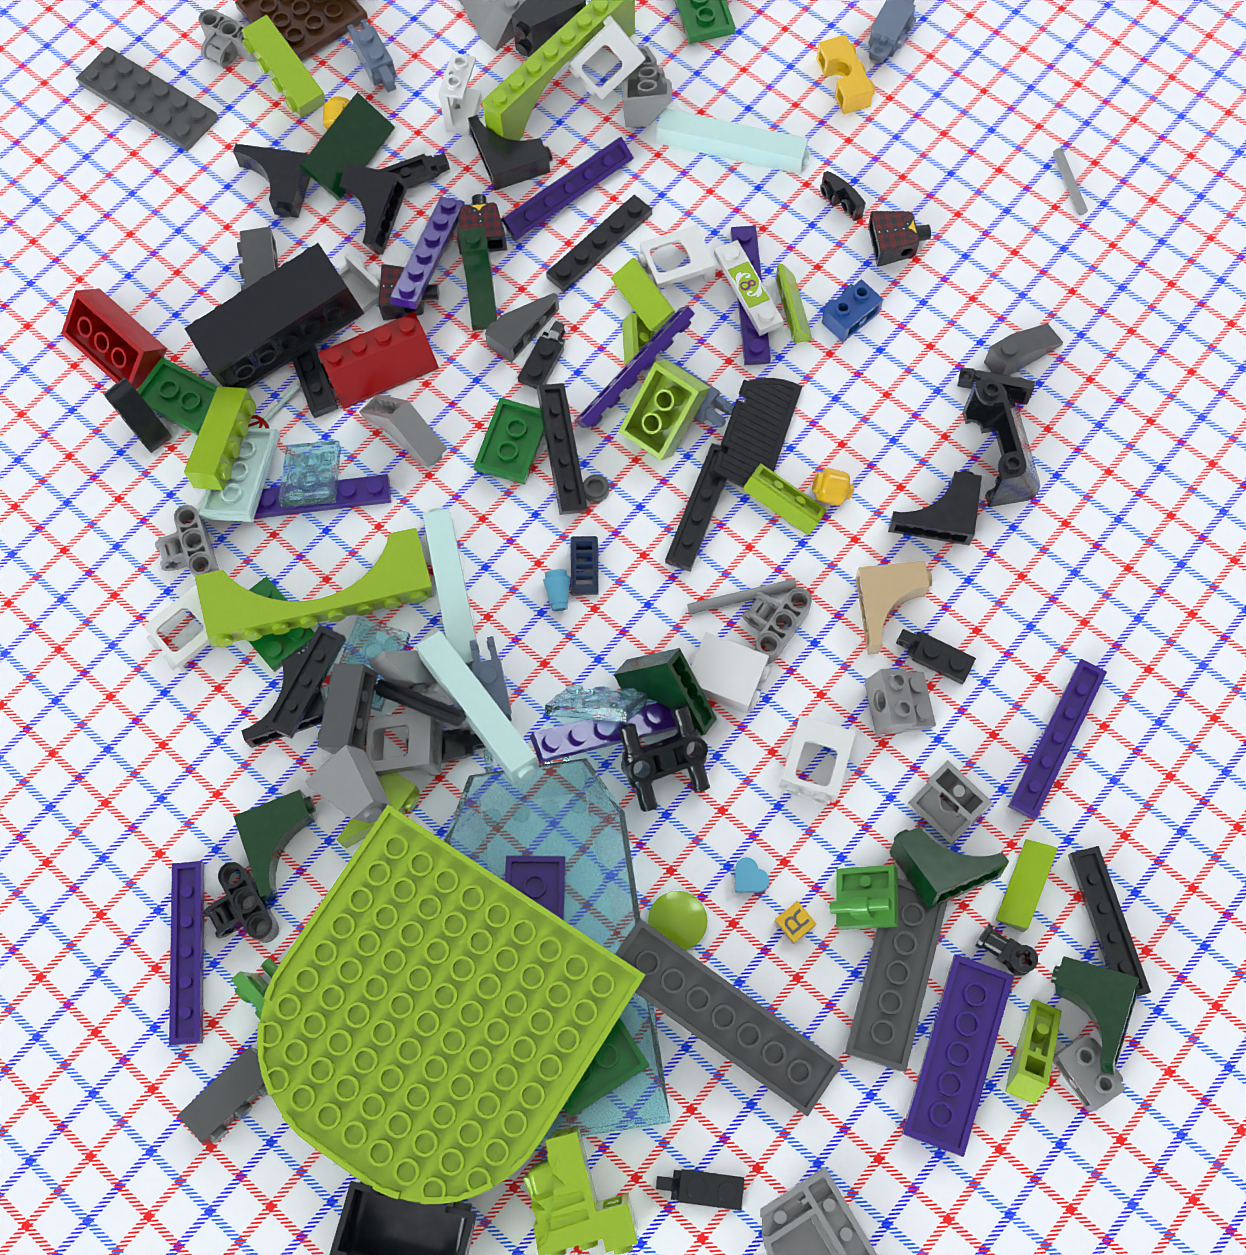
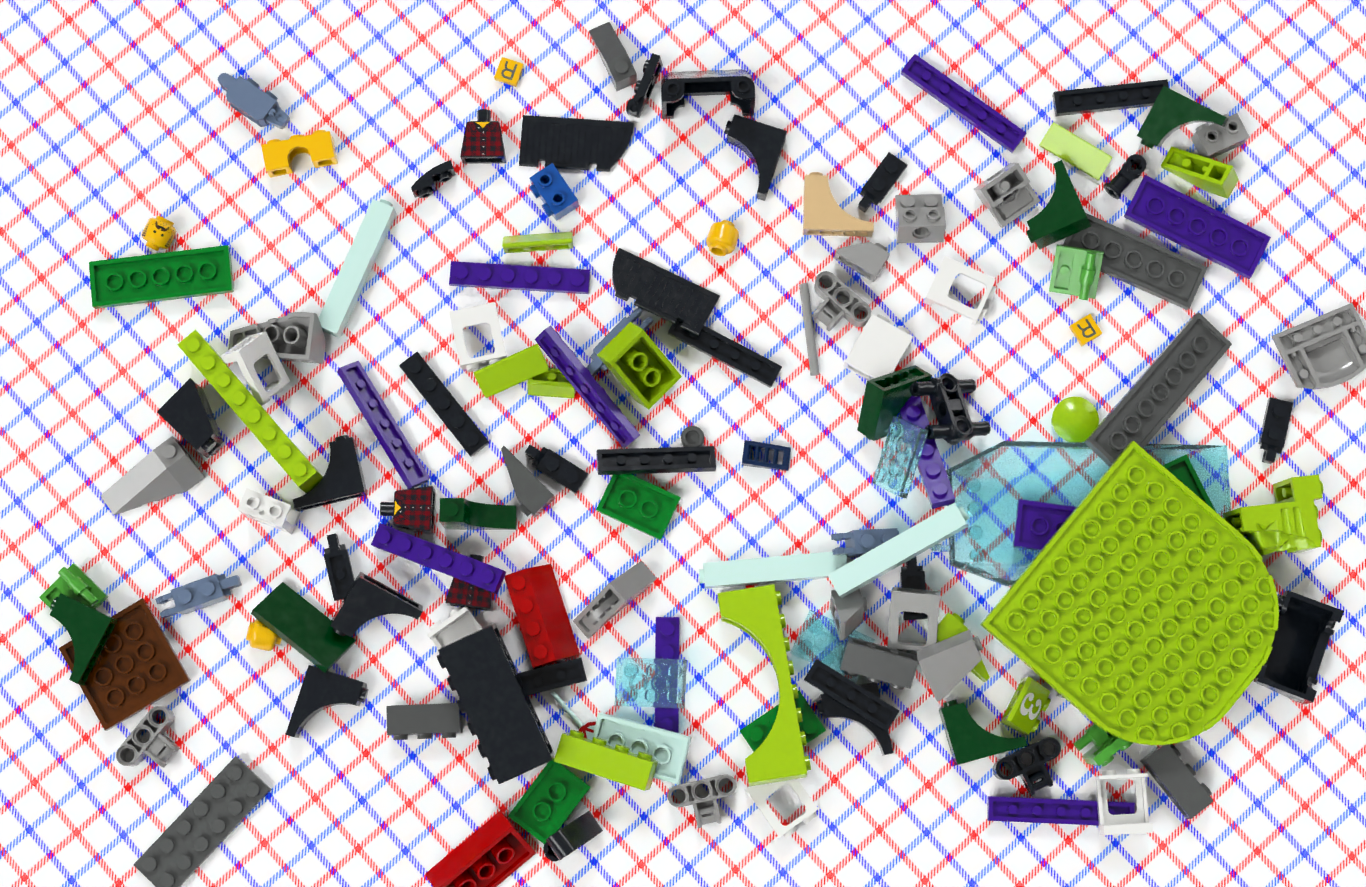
camera: 85 degrees left, 10 degrees up
lime brick [242,14,325,119] -> none
black axle [374,679,466,727] -> none
medium azure cone [543,569,570,611] -> none
white plate [714,240,784,336] -> none
medium azure tile [735,857,770,893] -> none
lime slope [743,463,827,535] -> none
none -> yellow tile [494,57,524,87]
none -> black piece [519,115,634,172]
none -> light grey slope [834,242,890,282]
none -> lime slope [1000,676,1051,736]
none -> white window [1095,769,1154,835]

